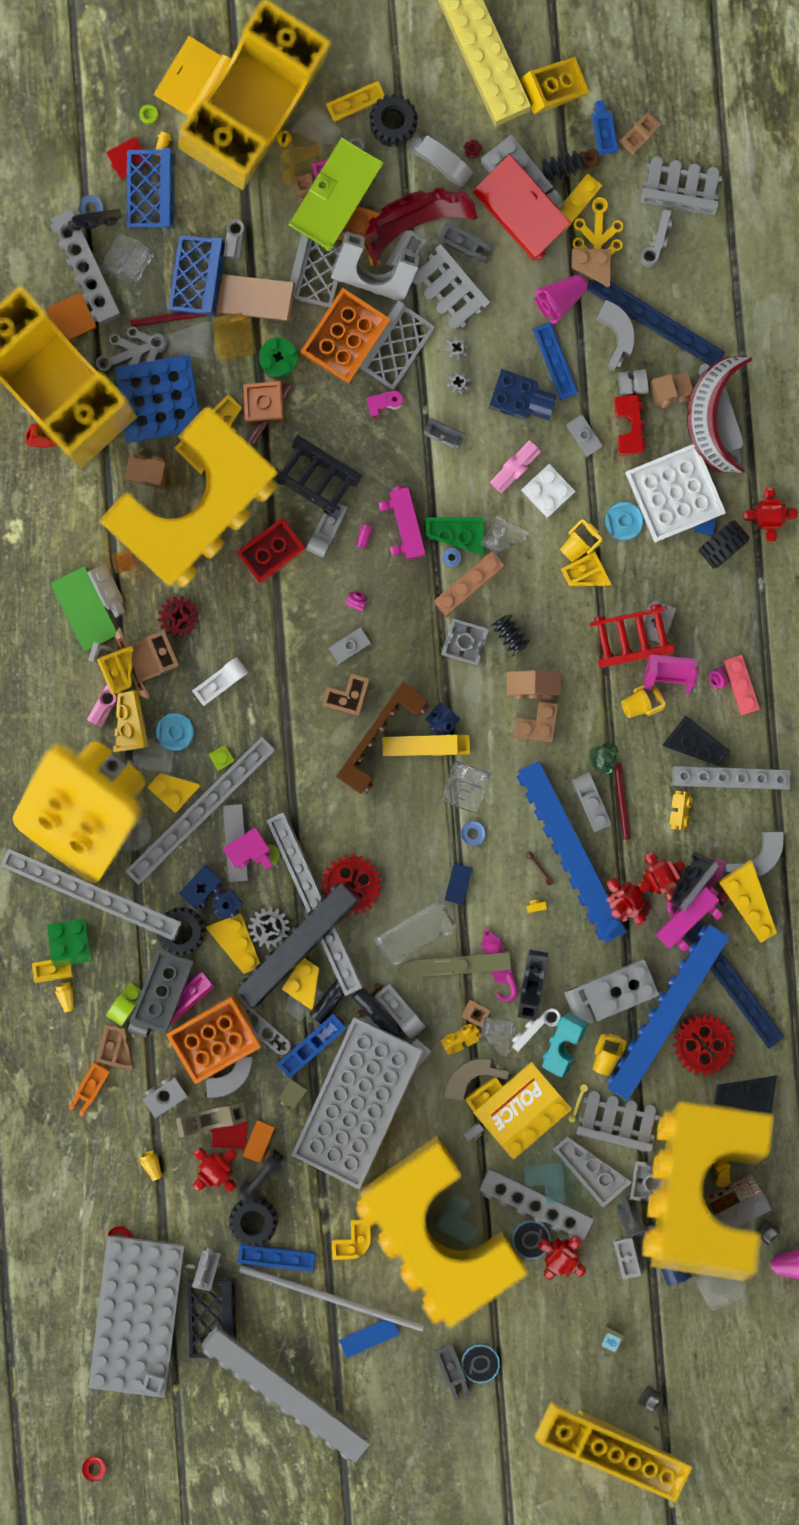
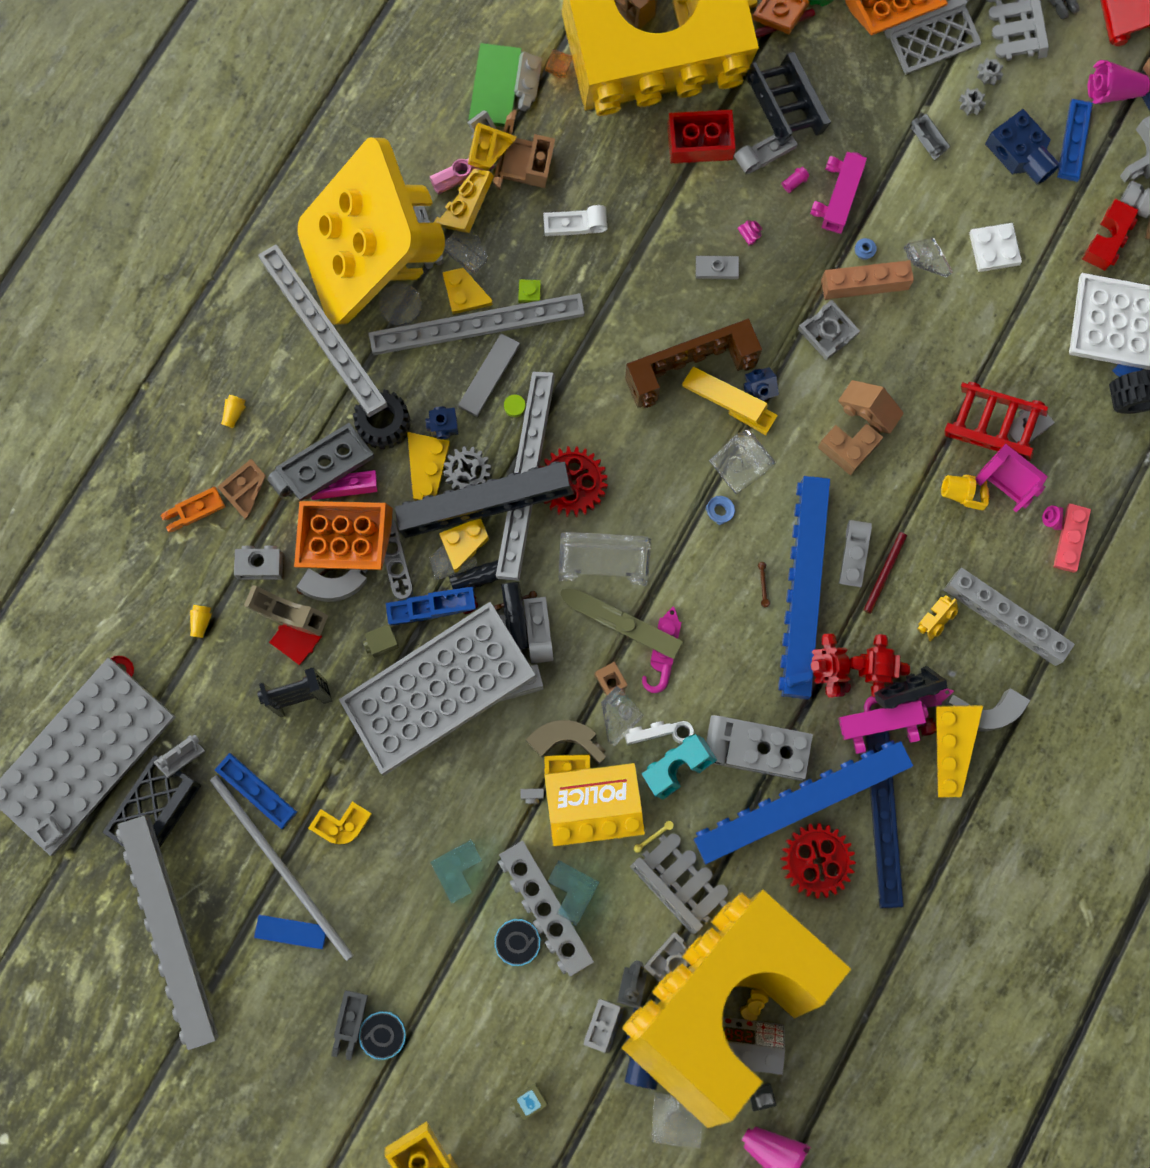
camera: 30 degrees right, 10 degrees down
yellow plate [32,960,73,983] -> none
green brick [47,918,93,967] -> none
lime brick [106,982,142,1027] -> none
medium azure tile [156,713,194,751] -> none
dark red gear [158,596,199,637] -> none
dark blue brick [178,865,223,909] -> none
red piece [193,1147,237,1192] -> none
dark pink hinge [223,827,273,870] -> none
black tyre [229,1196,278,1247] -> none
orange tile [243,1120,275,1163] -> none
medium nougat brick [322,674,370,717] -> none
yellow arch [356,1136,527,1328] -> none
dark pink leg [366,391,403,419] -> none
green wing [426,517,484,556] -> none
yellow hinge [440,1023,482,1055] -> none
dark blue tile [444,863,472,905] -> none
bright pink piece [490,440,541,494] -> none
black piece [490,614,530,657] -> none
black arch [517,950,549,1020] -> none
yellow plate [526,899,547,913] -> none
red piece [538,1235,587,1280] -> none
light grey wing [553,1136,632,1207] -> none
yellow piece [560,519,603,562] -> none
yellow wing [560,552,612,586] -> none
light grey plate [566,415,603,458] -> none
clear green piece [589,741,619,774] -> none
yellow piece [592,1034,627,1076] -> none
medium azure tile [605,502,643,540] -> none
black wing [661,716,731,766] -> none
black wing [714,1075,777,1114] -> none

